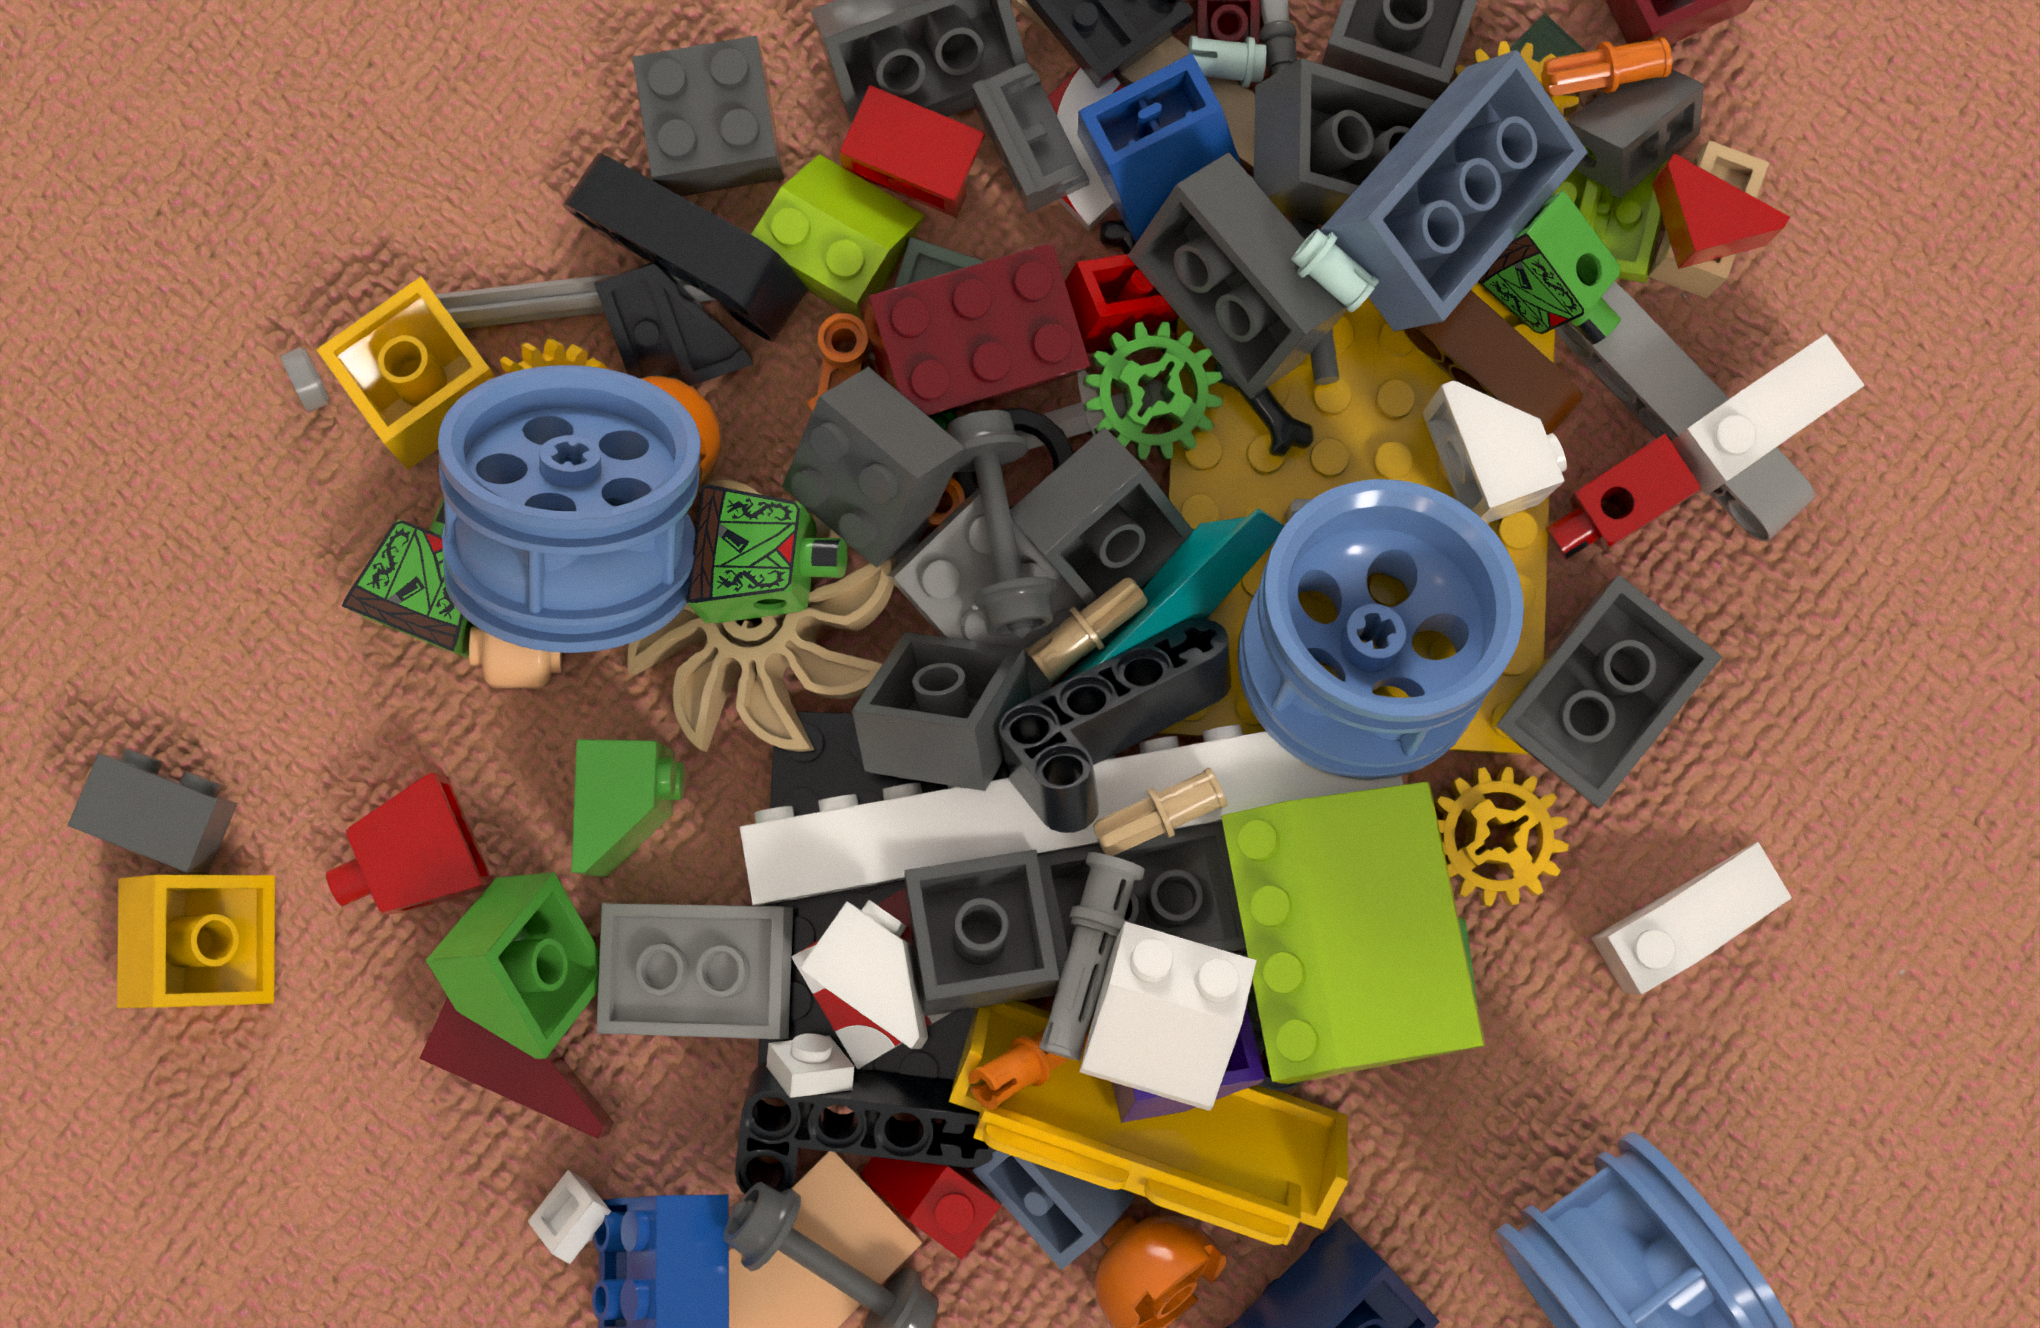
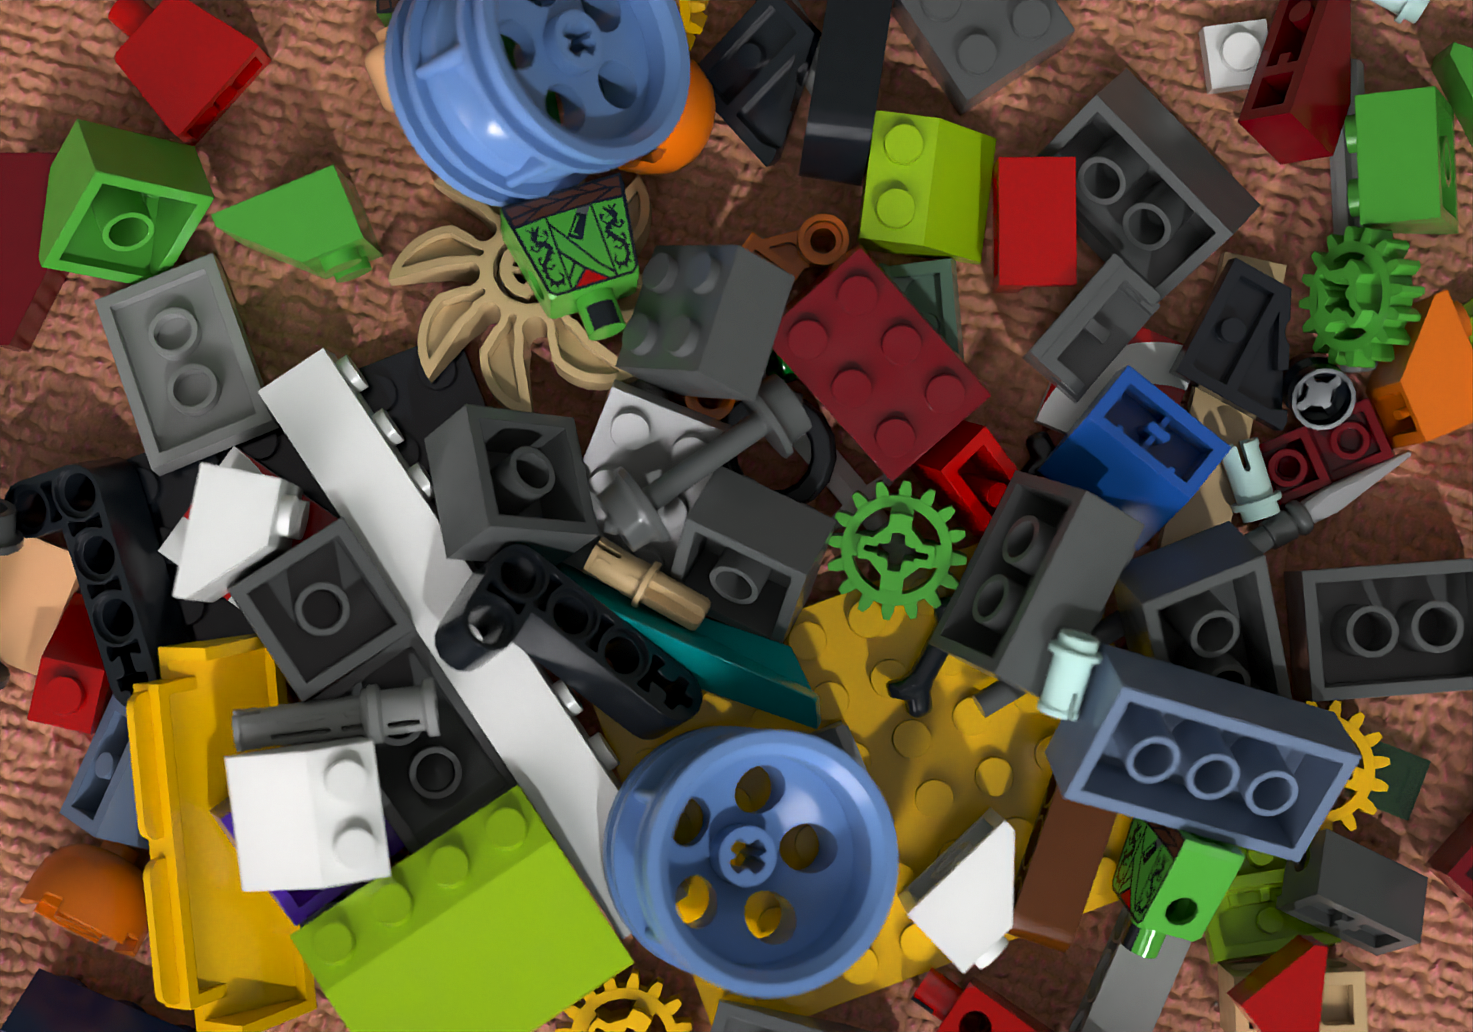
camera: 65 degrees right, 5 degrees up
white plate [766,1033,854,1098] -> none
orange axle [968,1029,1089,1109] -> none
tan axle [1093,768,1227,856] -> none
orange axle [1541,37,1672,97] -> none

